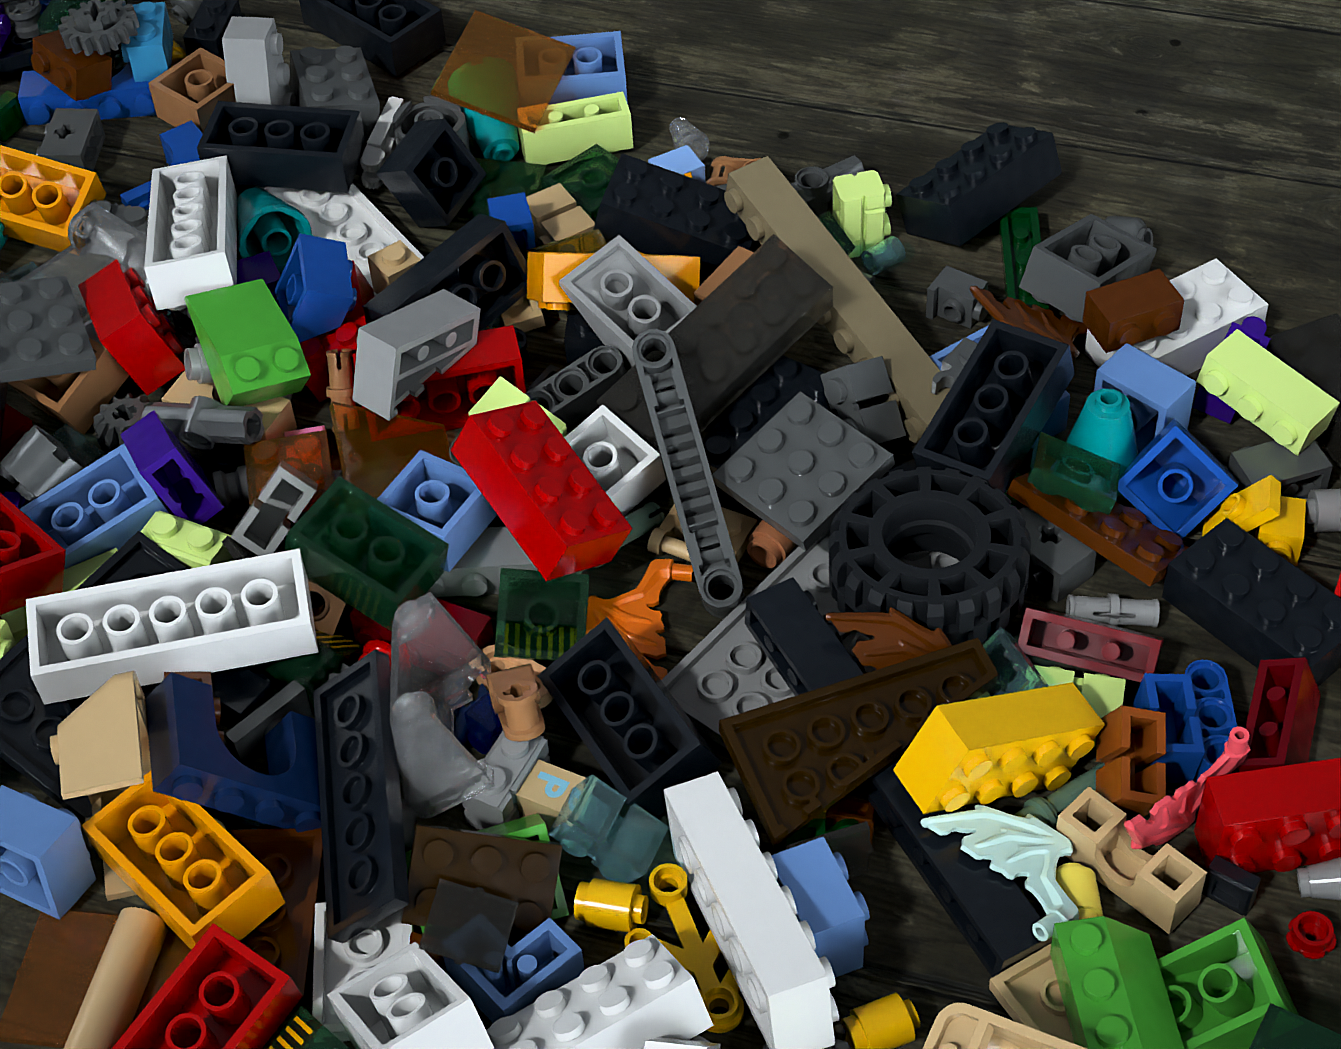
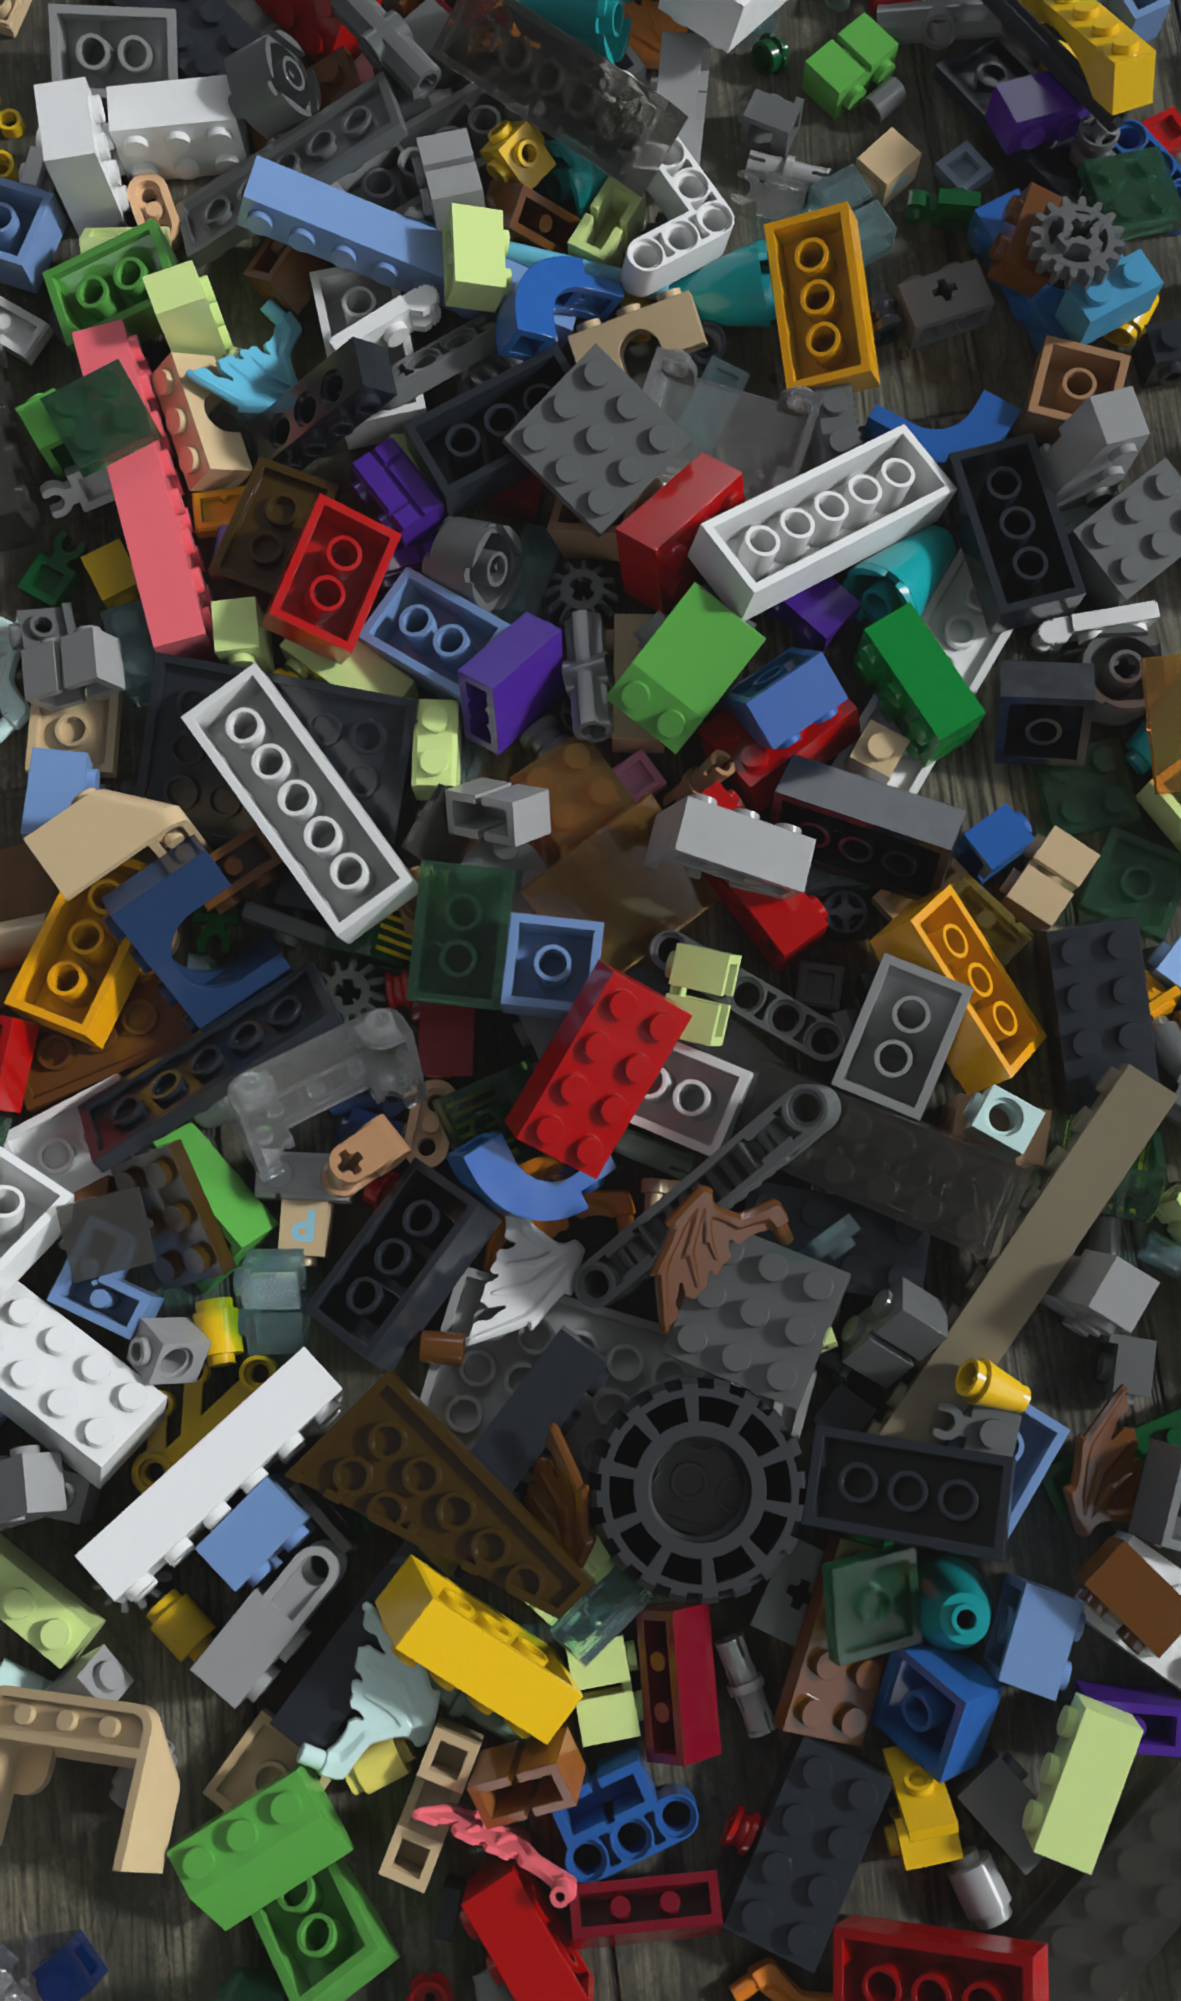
camera: 65 degrees right, 30 degrees up
none -> light grey brick [126,1317,212,1385]
none -> light grey brick [190,1539,349,1709]
none -> red plate [363,1171,400,1212]
none -> reddish brown hinge [419,1330,466,1366]
none -> blue arch [445,1133,617,1221]
none -> white animal [464,1215,585,1345]
none -> reddish brown animal [650,1185,794,1334]
none -> red bush [719,1803,761,1857]
none -> clear light blue plate [806,1214,861,1261]
none -> green brick [853,602,986,767]
none -> yellow cone [955,1358,1031,1414]
none -> light aqua brick [962,1084,1045,1160]
none -> light grey wedge [1040,1249,1160,1338]

